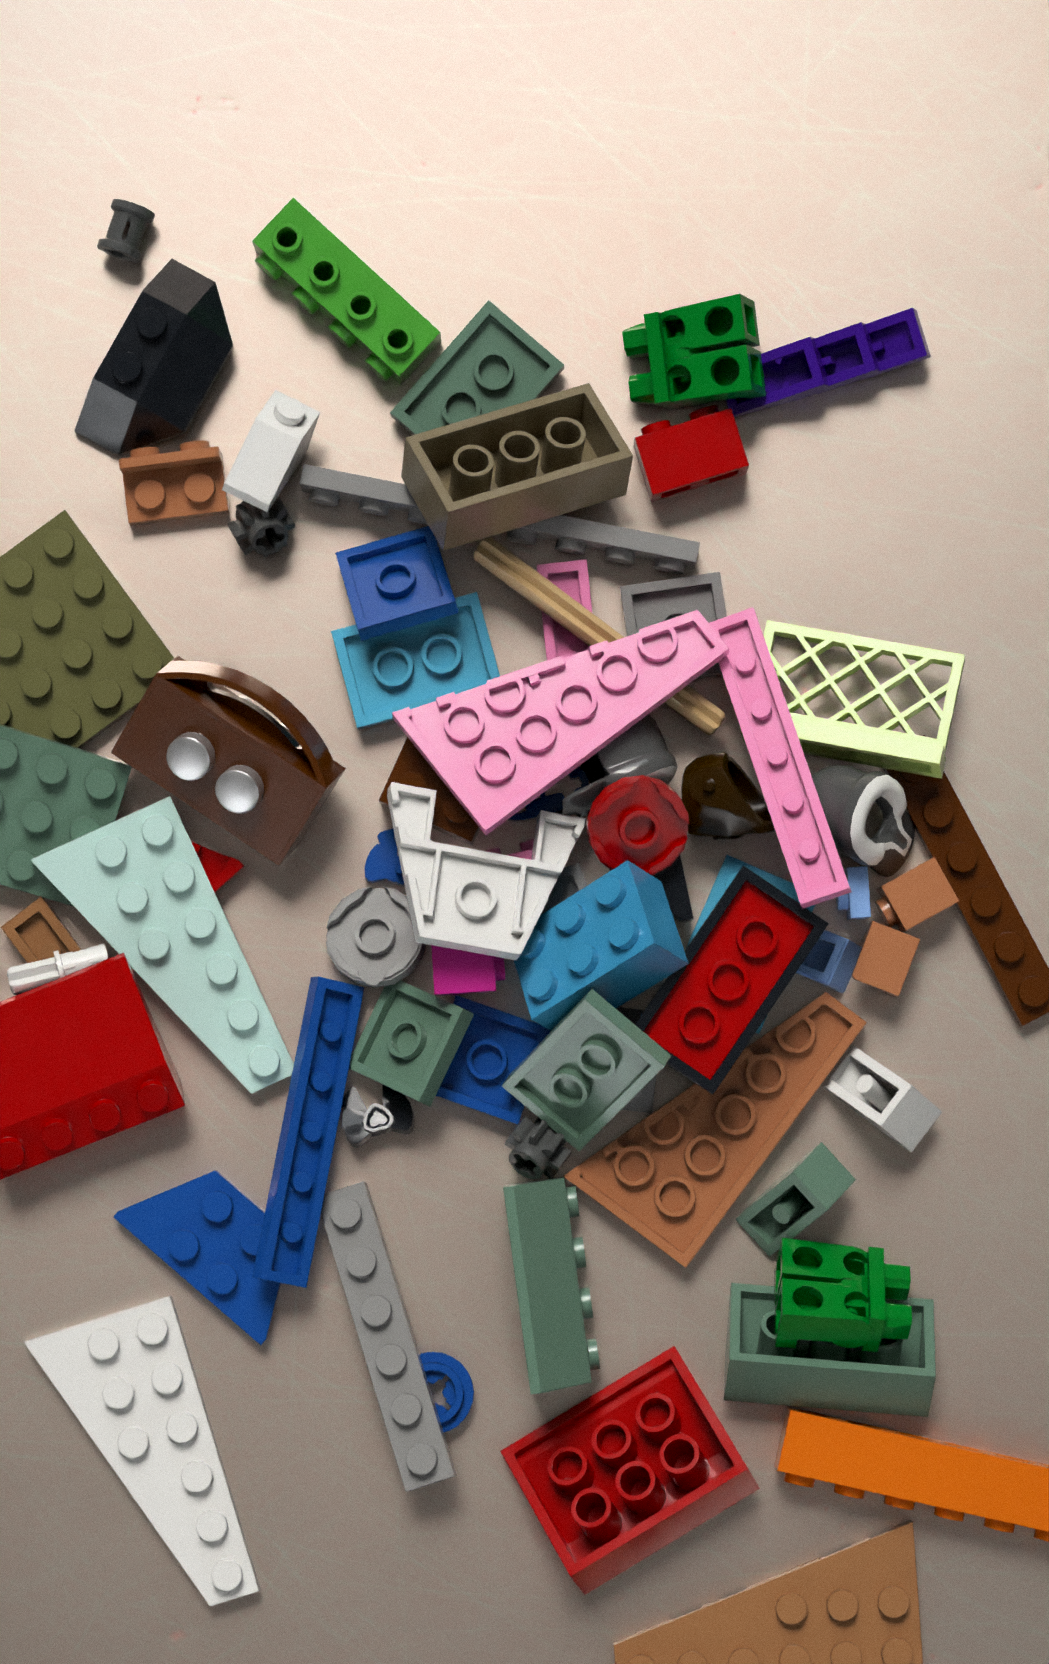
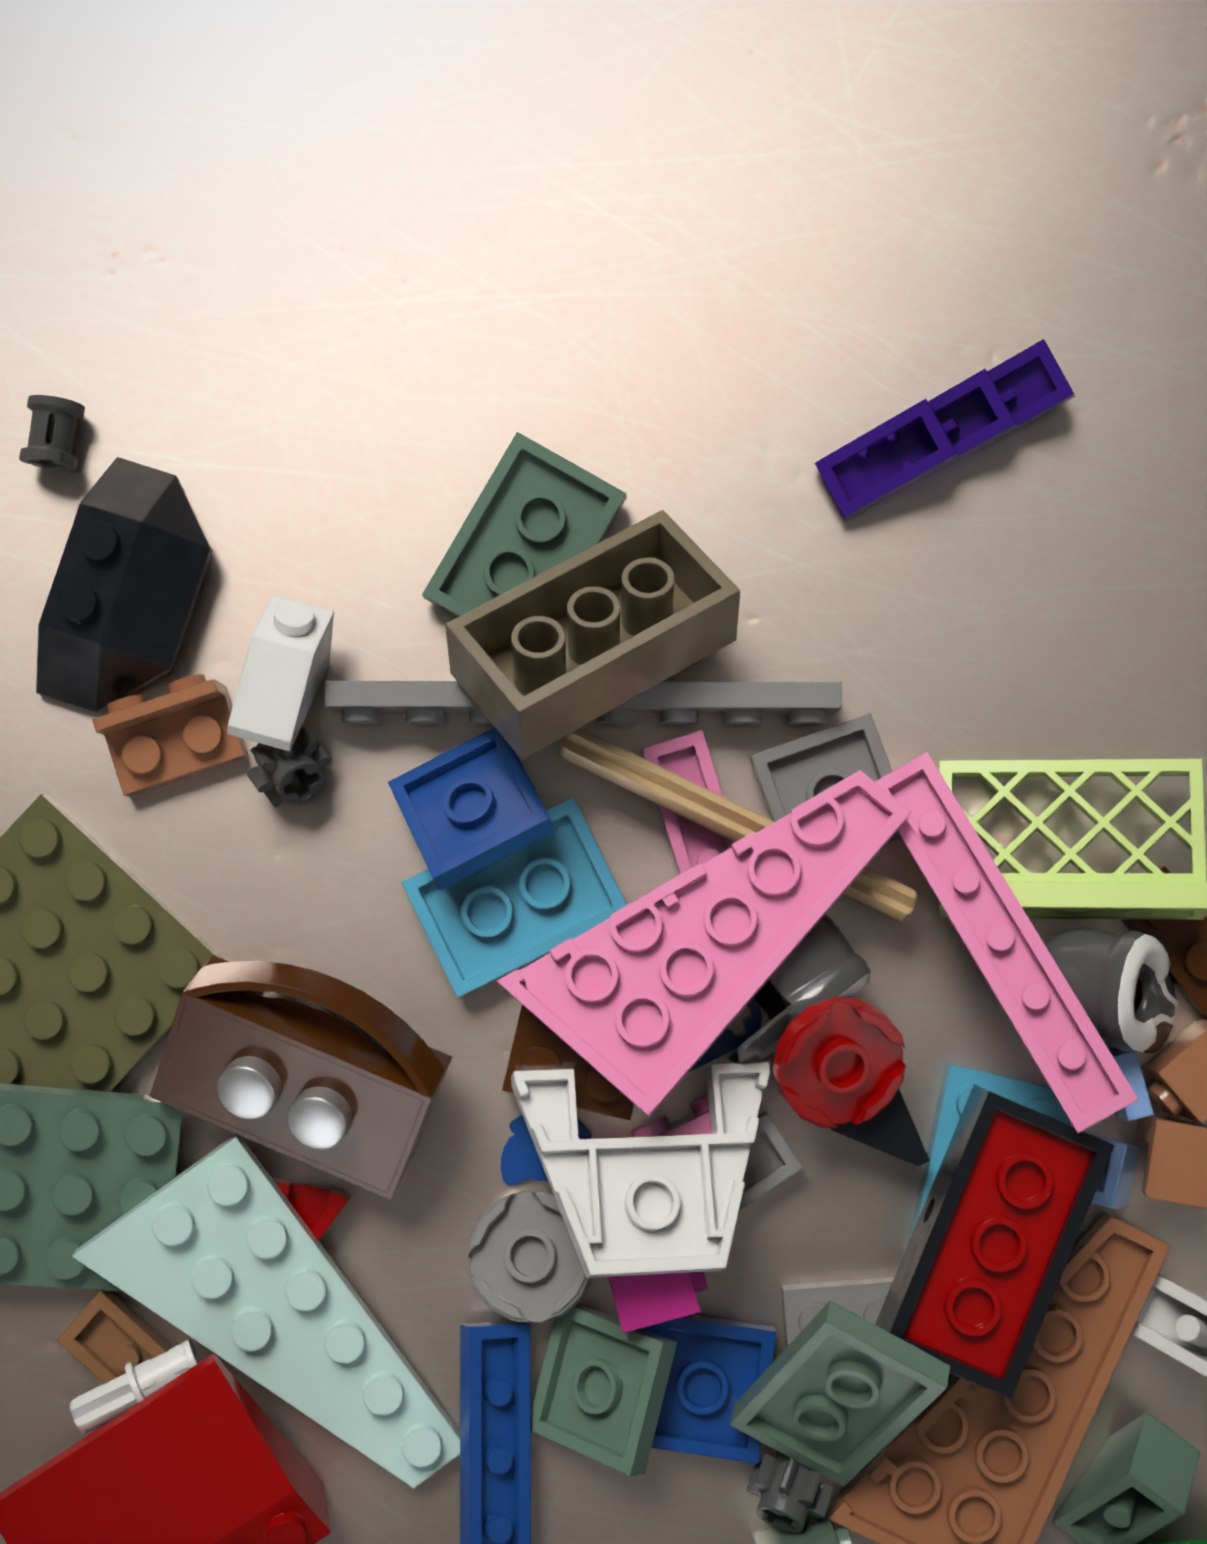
camera: 10 degrees left, 0 degrees up
bright green brick [252,198,442,385] -> none
black piece [341,1084,415,1148] -> none
dark azure brick [514,860,689,1031] -> none
green hips [622,294,766,410] -> none
red brick [633,405,749,503] -> none
dark brown helmet [681,752,775,840] -> none

